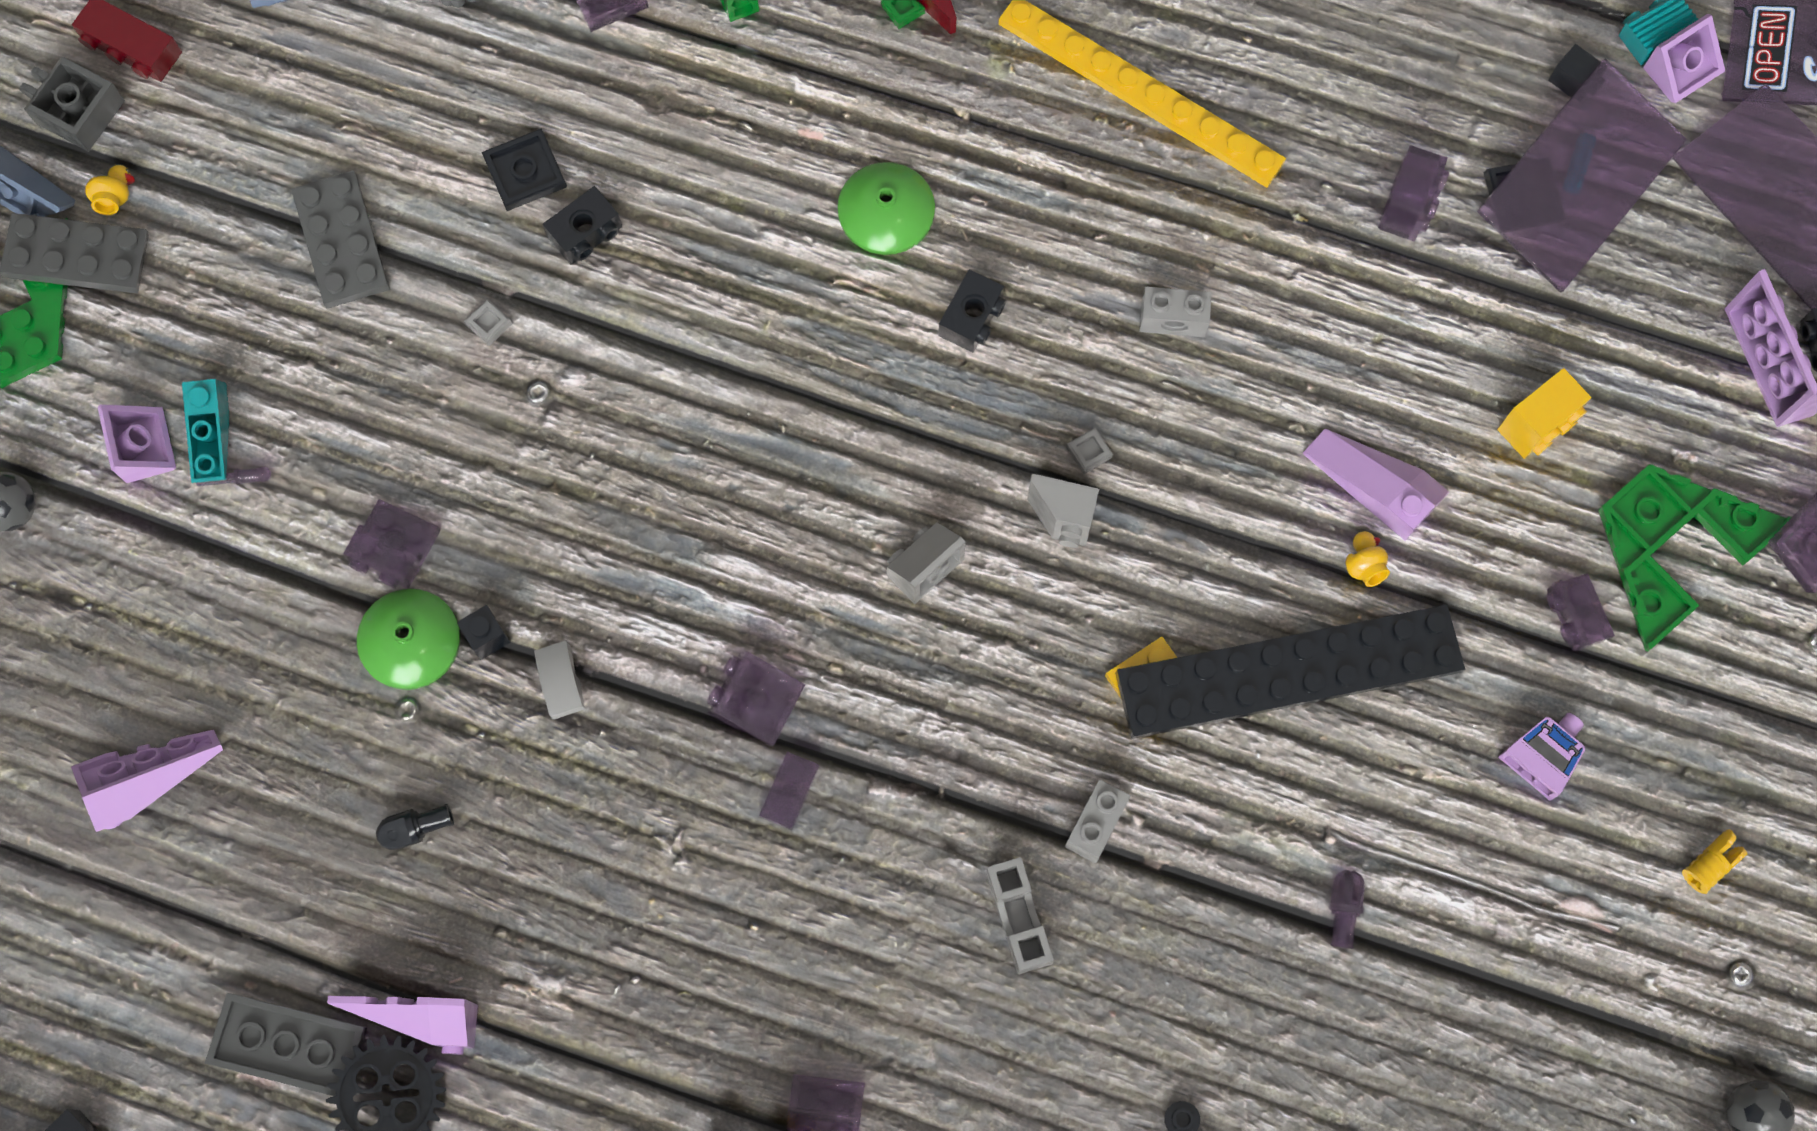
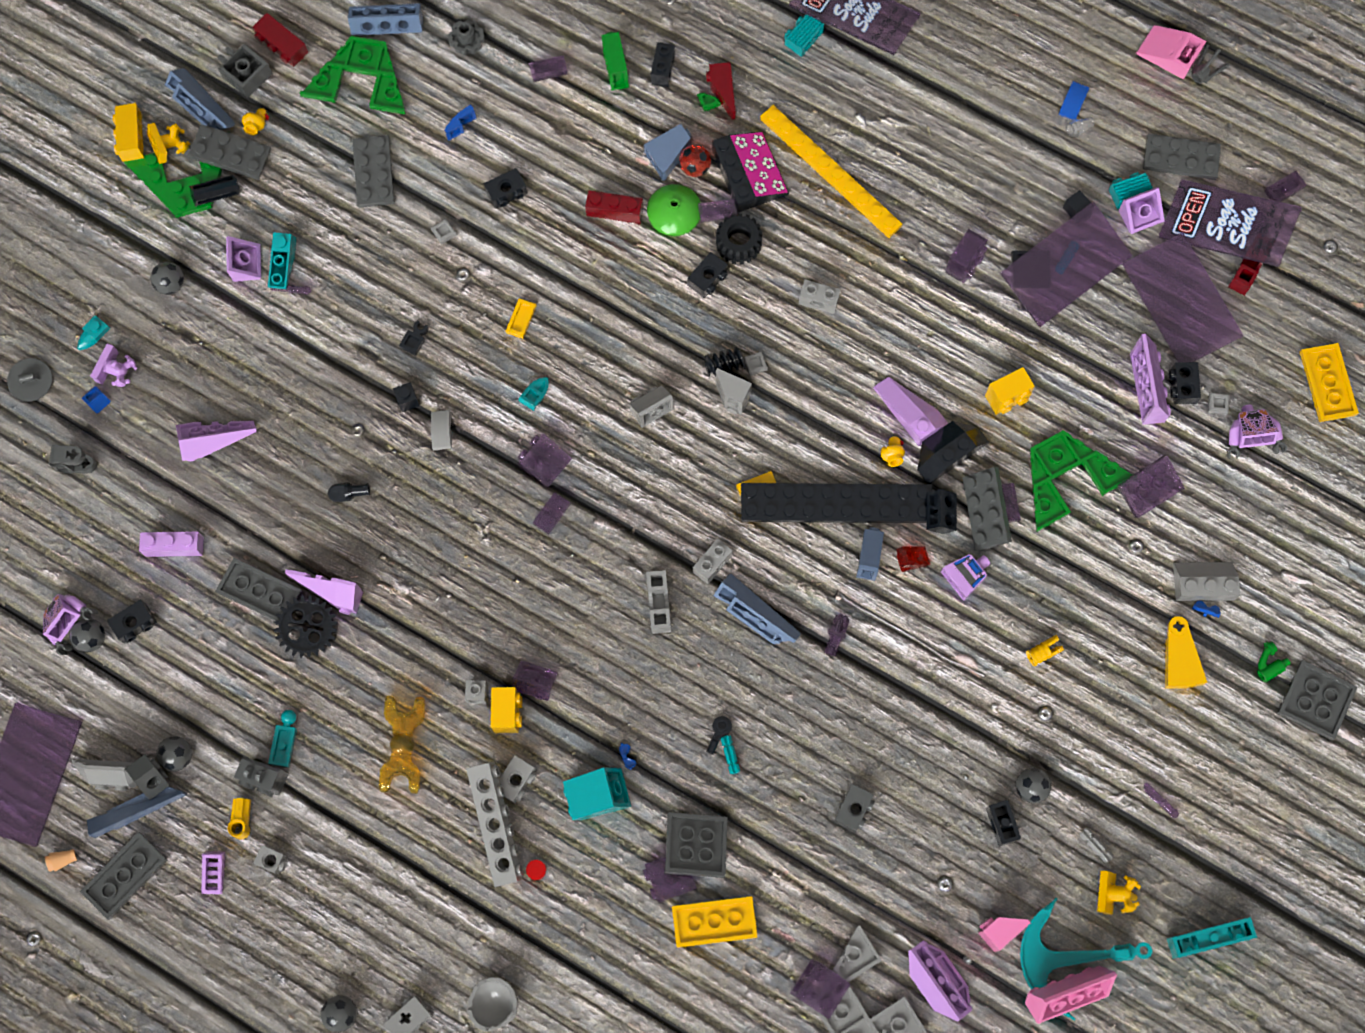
camera: 15 degrees right, 0 degrees up
clear purple plate [343,499,441,589] -> none
bright green dish [357,589,460,690] -> none
black plate [482,128,567,211] -> none
none -> lavender brick [139,531,204,557]
none -> black piece [189,175,240,206]
none -> green wing [299,36,406,115]
none -> black plate [399,320,429,356]
none -> blue slope [445,105,477,141]
none -> yellow tile [506,298,537,339]
none -> teal plate [518,377,549,411]
none -> dark red brick [585,190,644,224]
none -> sand blue slope [644,124,692,181]
none -> clear red piece [679,144,711,177]
none -> clear purple plate [698,199,737,223]
none -> black piece [704,347,746,379]
none -> slope [712,131,789,213]
none -> sand blue wedge [713,574,801,644]
none -> black tyre [716,213,762,265]
none -> sand blue slope [856,527,884,581]
none -> clear red slope [896,546,930,572]
none -> black wedge [917,421,989,484]
none -> black brick [927,489,957,534]
none -> dark grey plate [962,467,1012,552]

